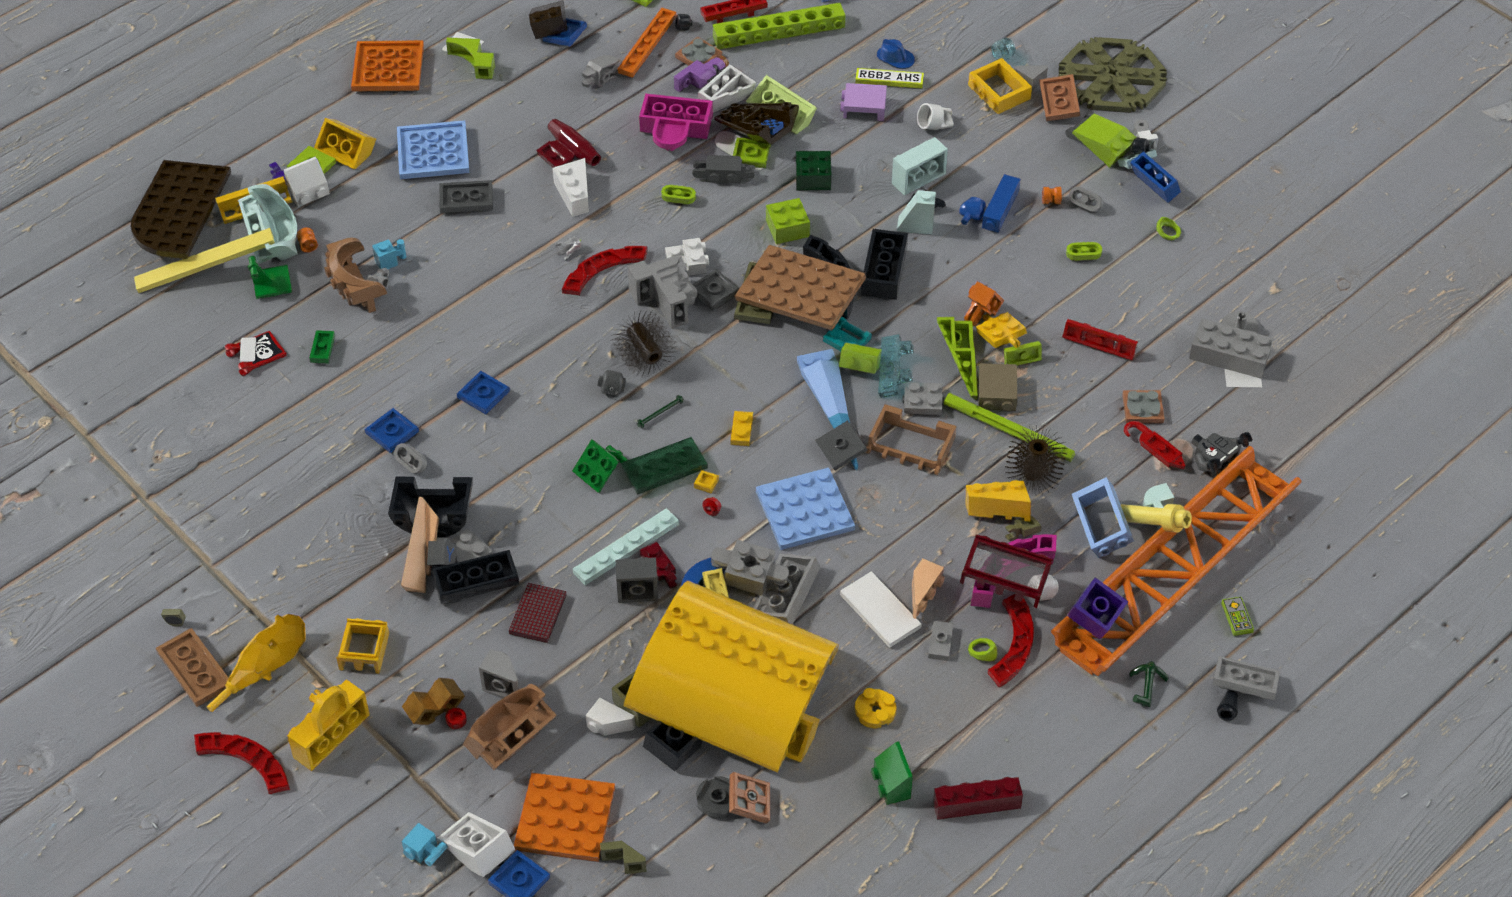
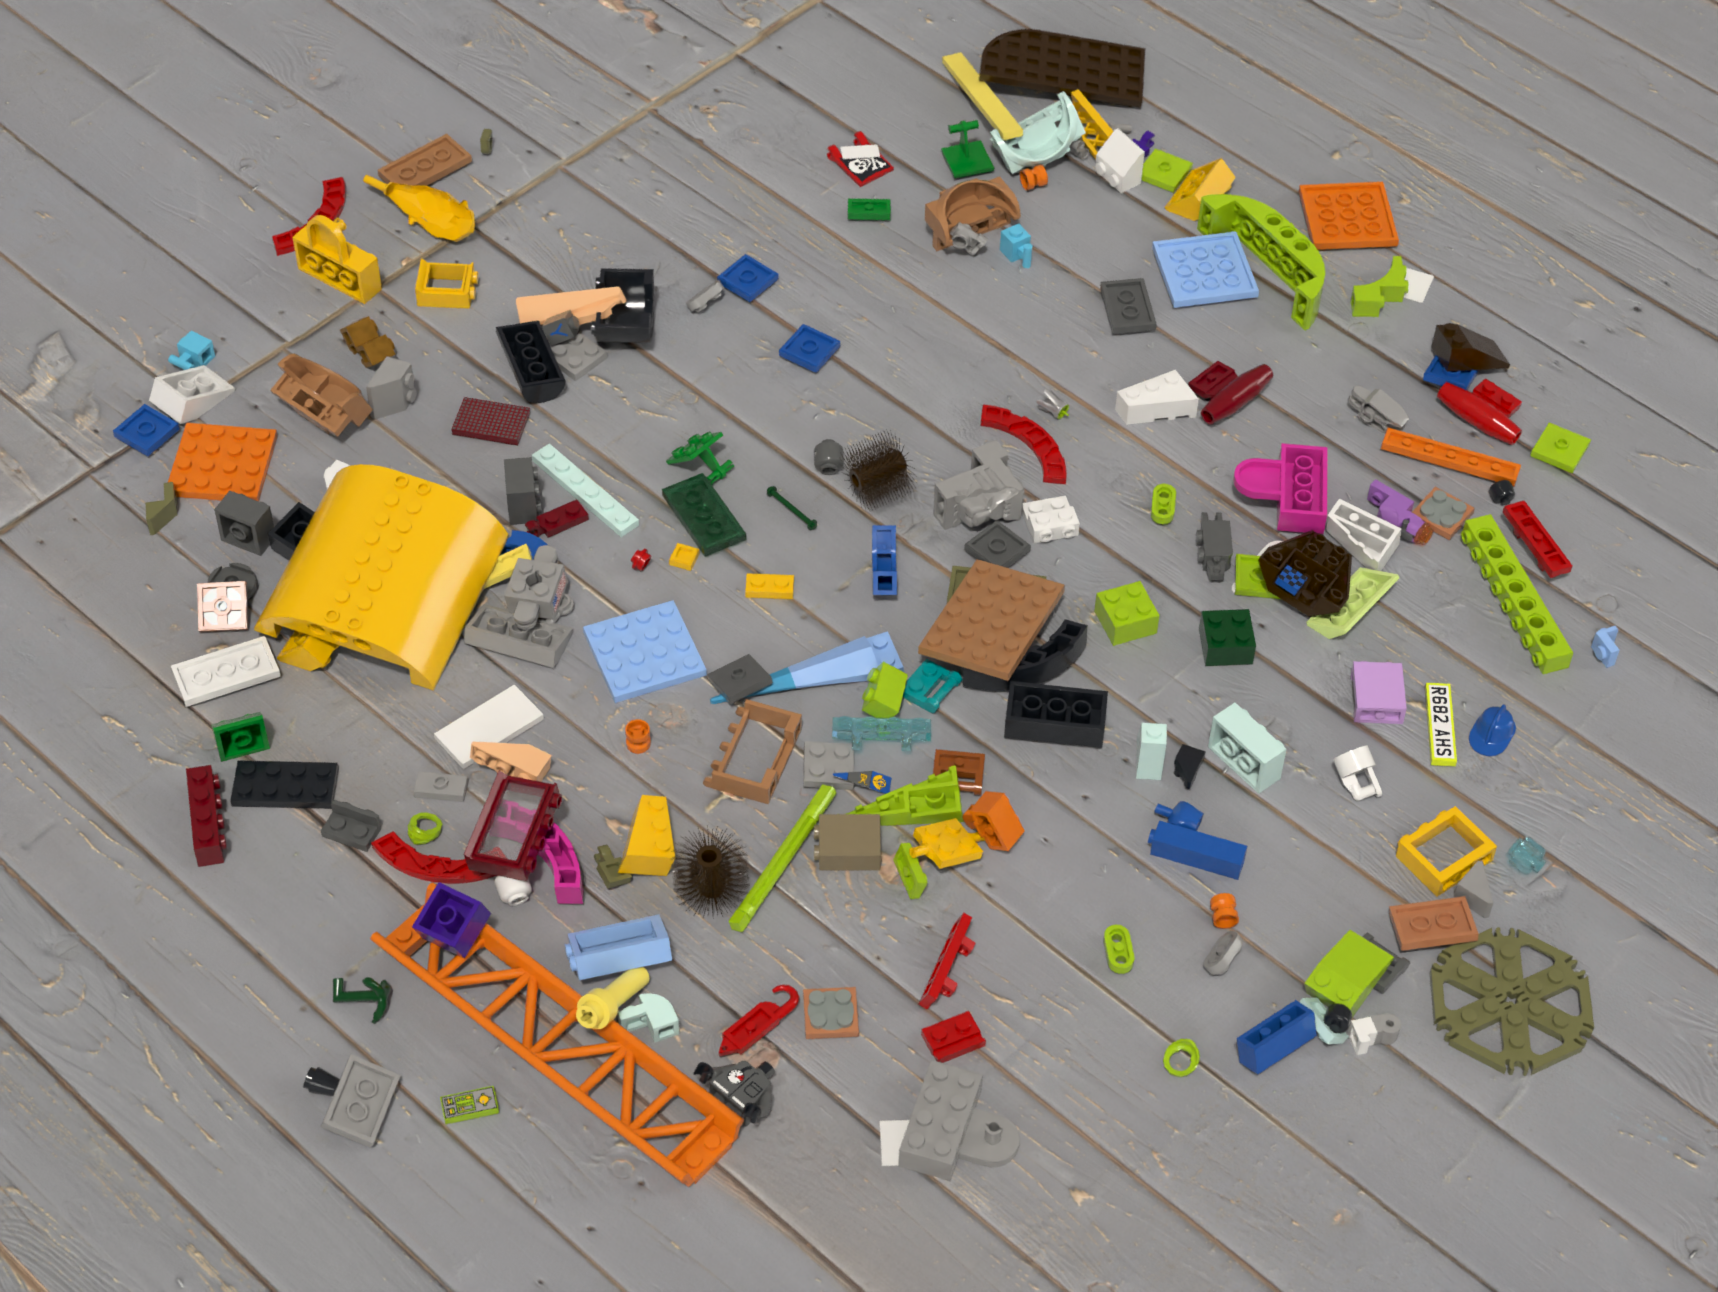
camera: 85 degrees right, 0 degrees up
red tile [445,708,467,729] -> none
yellow plate [855,688,896,729] -> none
none -> white plate [171,636,281,707]
none -> dark grey brick [214,491,274,556]
none -> black plate [230,760,338,809]
none -> dark grey bracket [321,800,381,852]
none -> orange wheel [625,719,651,754]
none -> sticker [832,771,892,794]
none -> blue arch [872,525,897,595]
none -> red plate [921,1011,986,1063]
none -> dark orange plate [933,749,985,795]
none -> lime slope [1197,194,1325,331]
none -> red plate [1437,378,1522,445]

